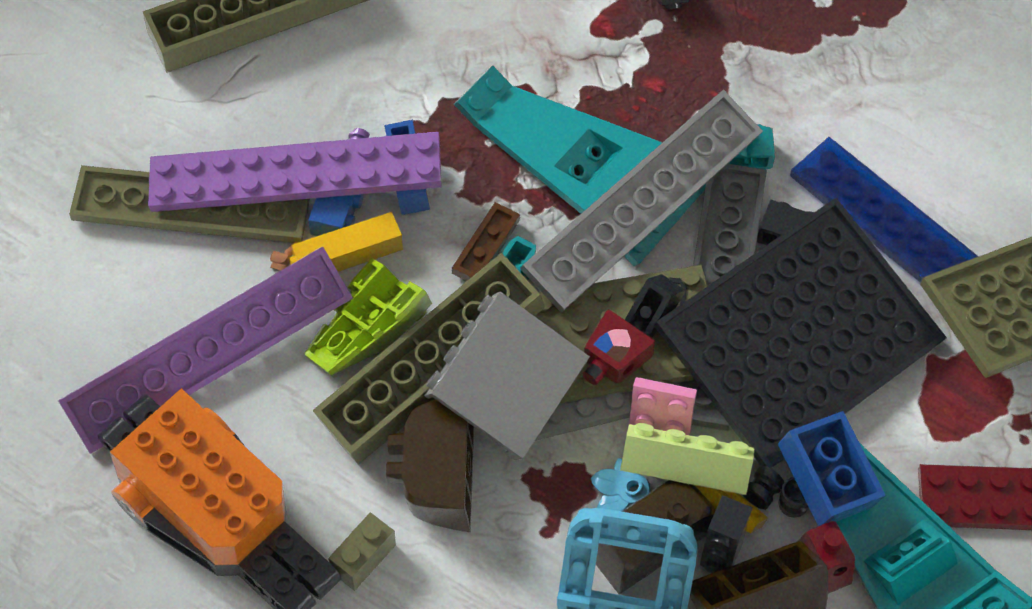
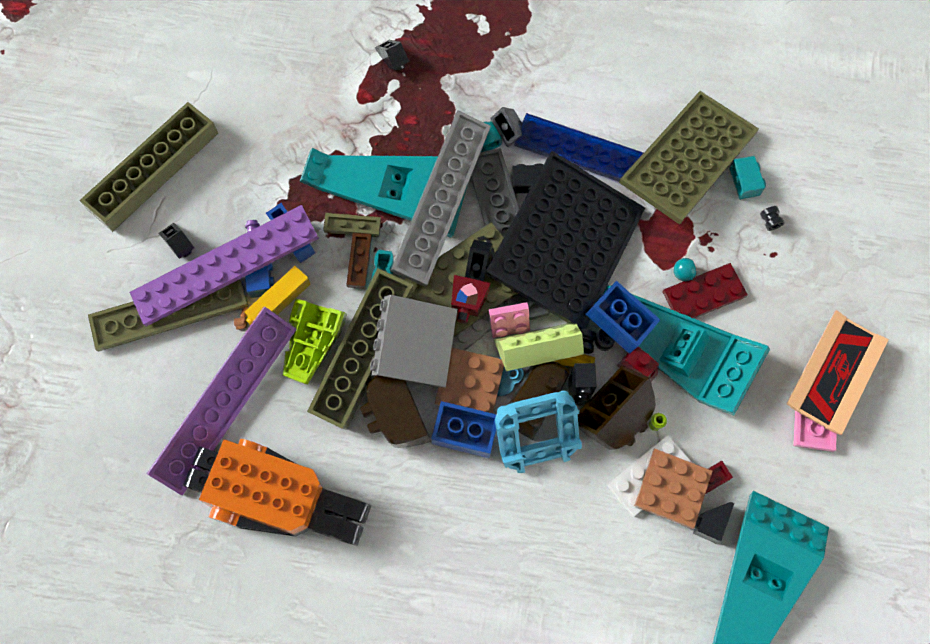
camera: 25 degrees left, 10 degrees up
olive brick [328,512,396,591] -> none
none -> black slope [158,223,195,259]
none -> olive plate [323,213,381,237]
none -> blue brick [431,401,497,458]
none -> nougat plate [435,348,504,413]
none -> black slope [490,107,522,147]
none -> teal piece [673,258,696,281]

